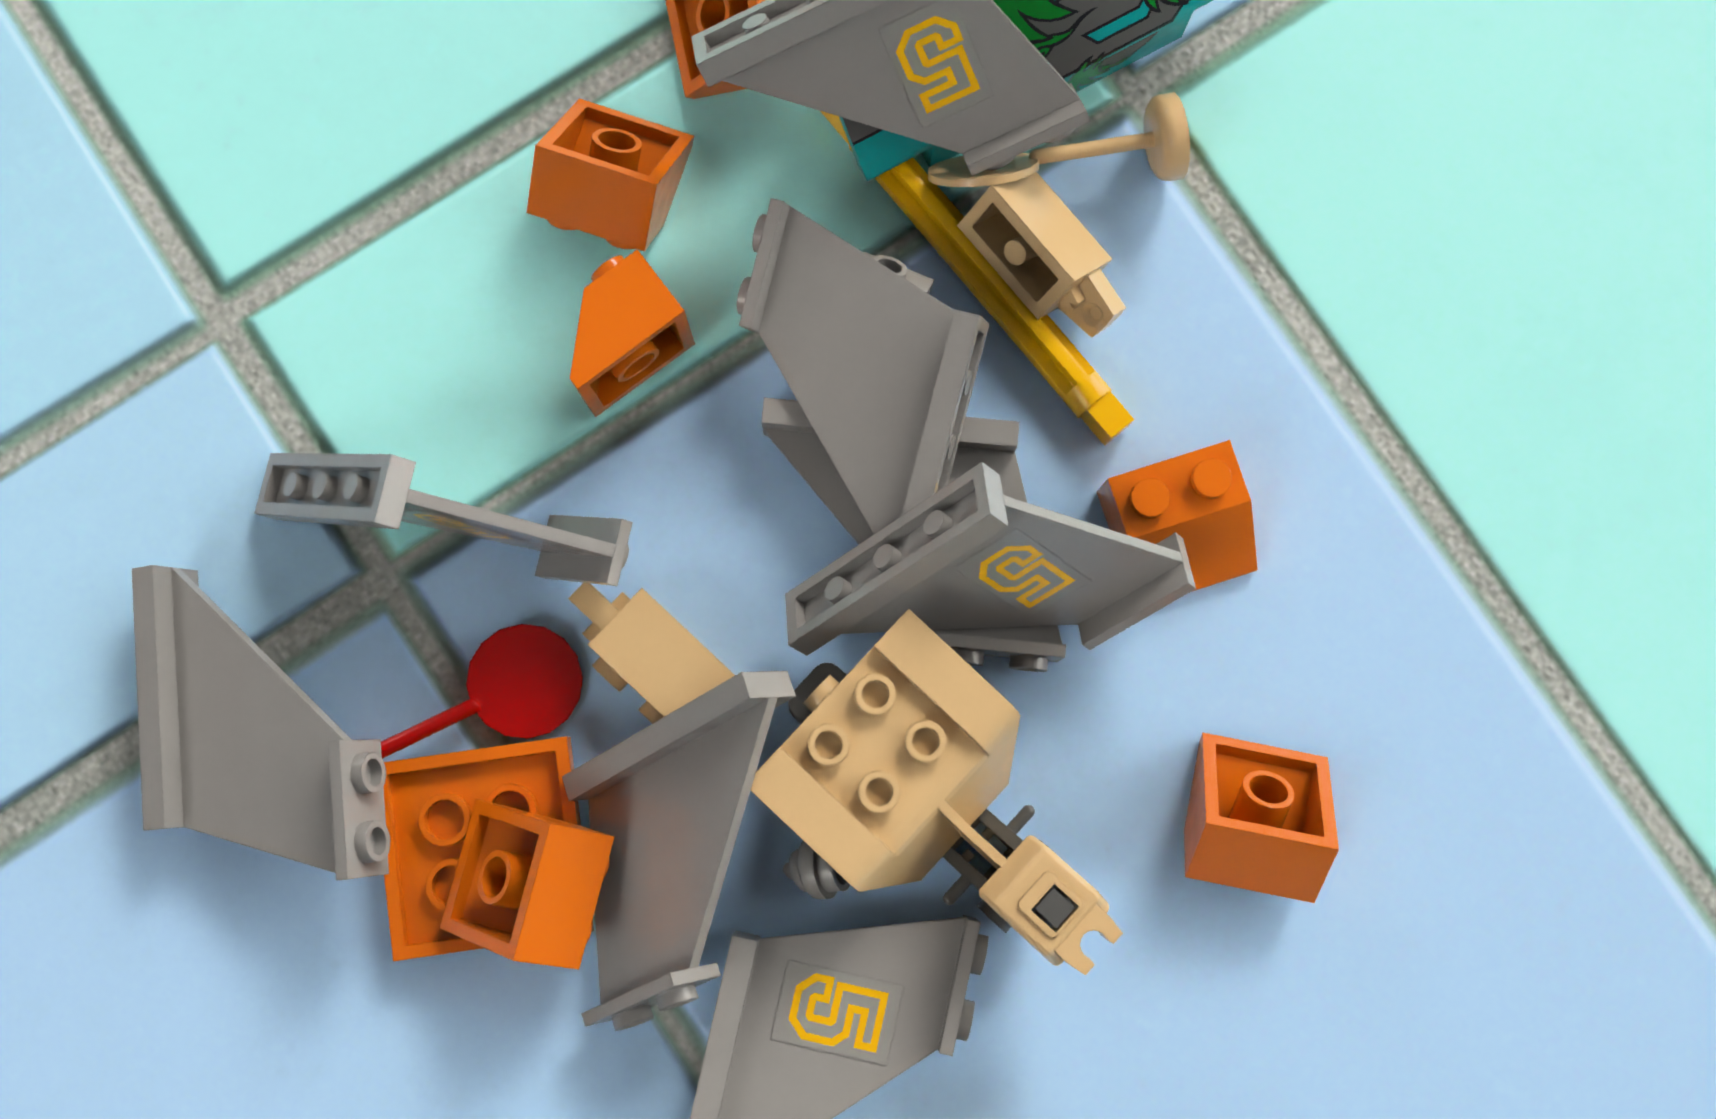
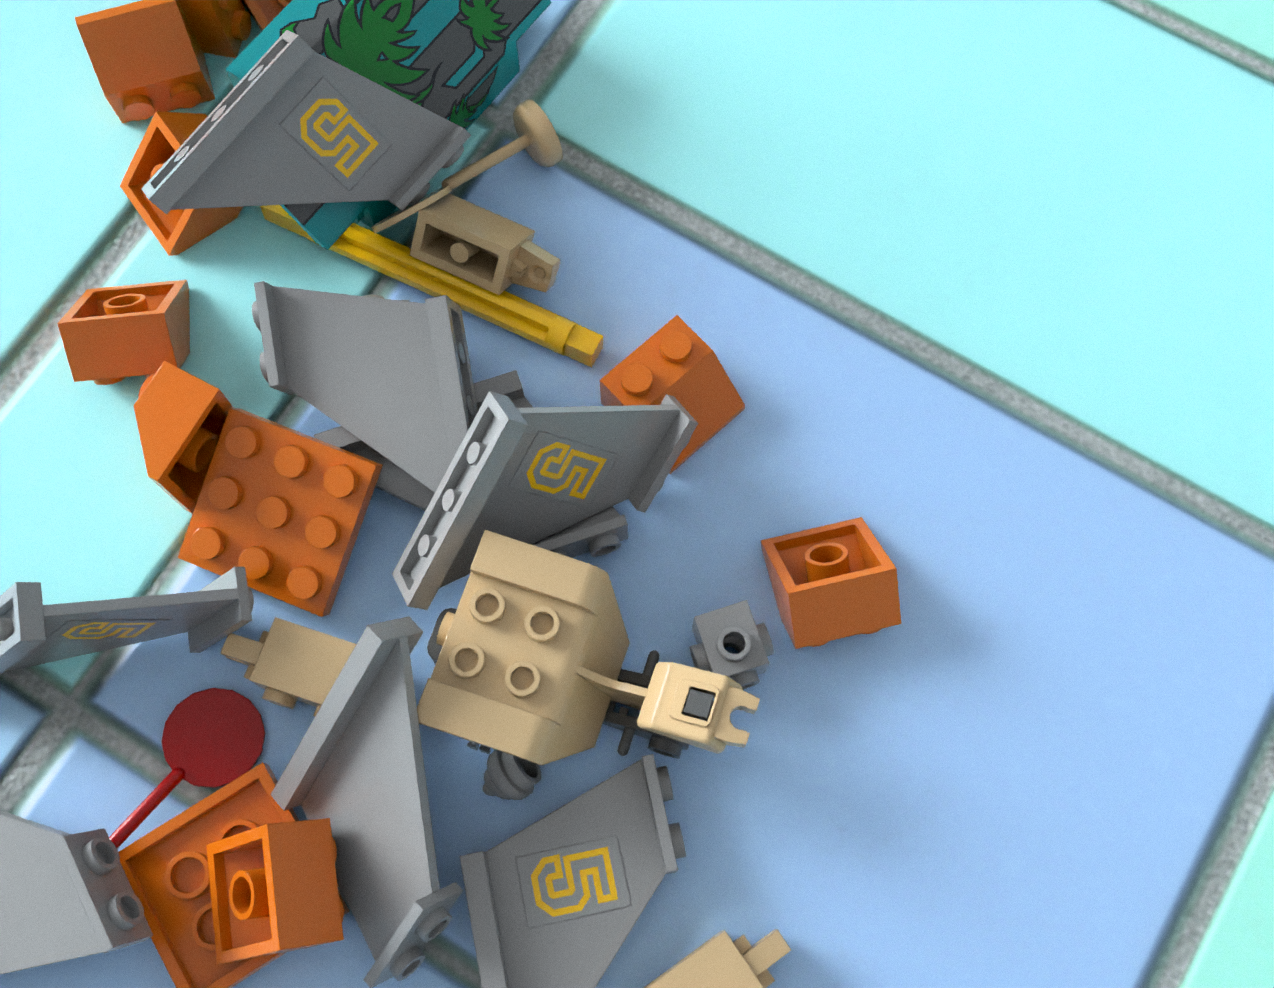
camera: 20 degrees left, 10 degrees down
none -> orange plate [178,408,383,617]
none -> light grey brick [690,600,774,690]

